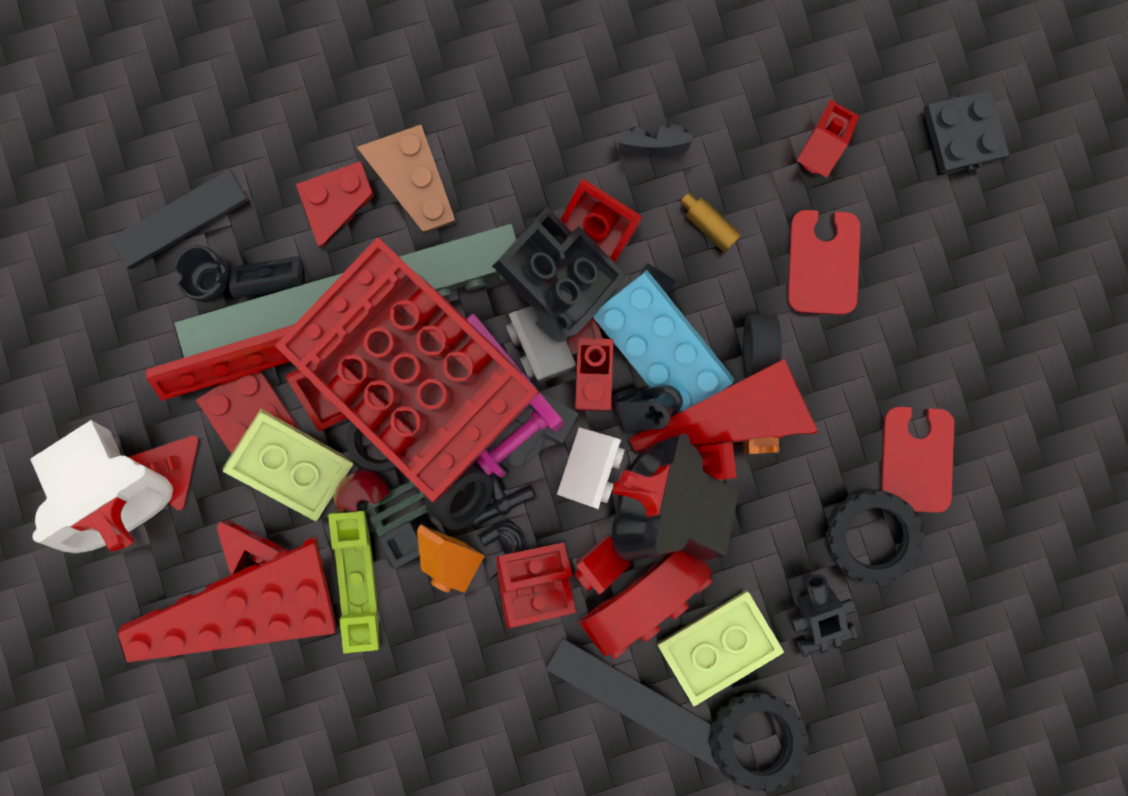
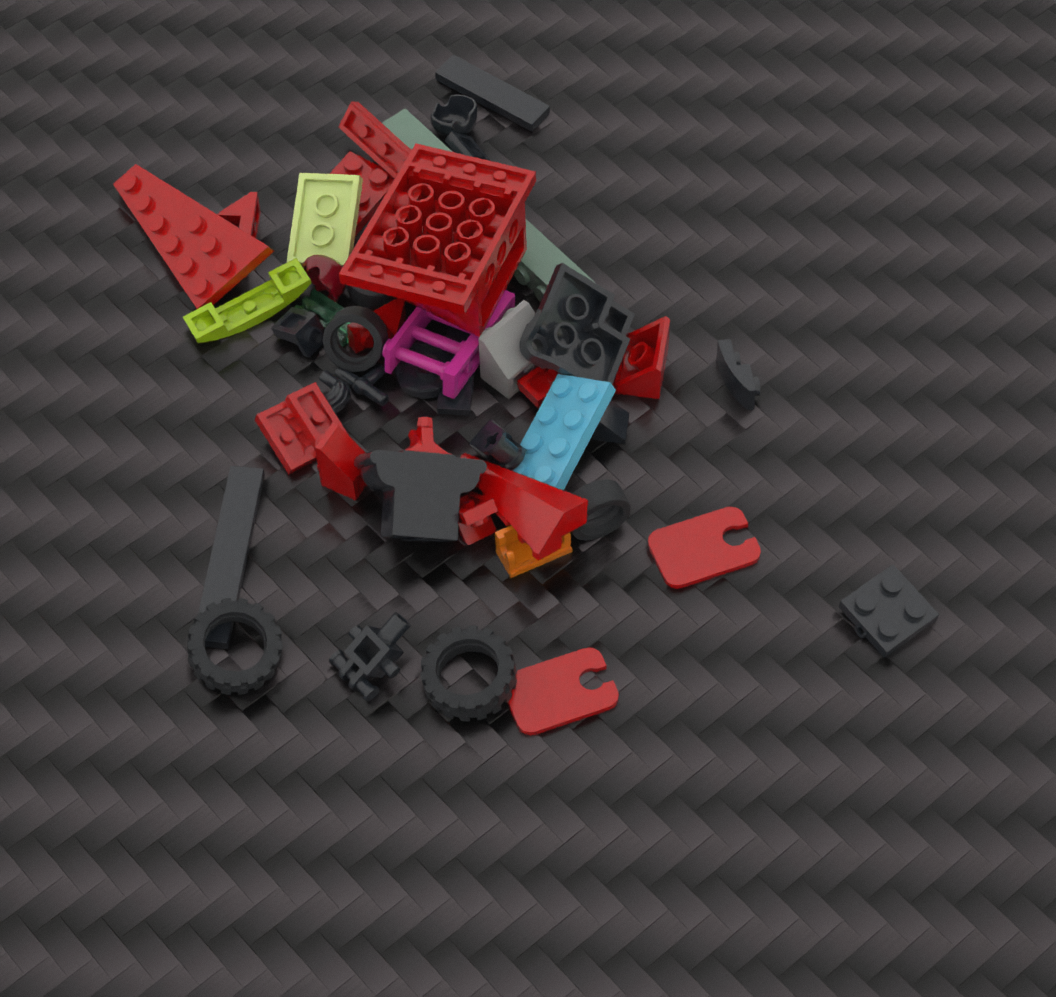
camera: 70 degrees right, 30 degrees down
white piece [31,420,173,553] -> none
red piece [128,436,199,510] -> none
red wing [296,161,374,248] -> none
nougat wing [357,125,456,234] -> none
orange slope [417,524,485,593] -> none
white slope [557,427,625,509] -> none
red slope [575,338,613,412] -> none
red brick [578,550,713,659] -> none
yellowish green plate [657,590,784,706] -> none
pearl gold cylinder [680,192,742,253] -> none
red slope [797,100,860,178] -> none

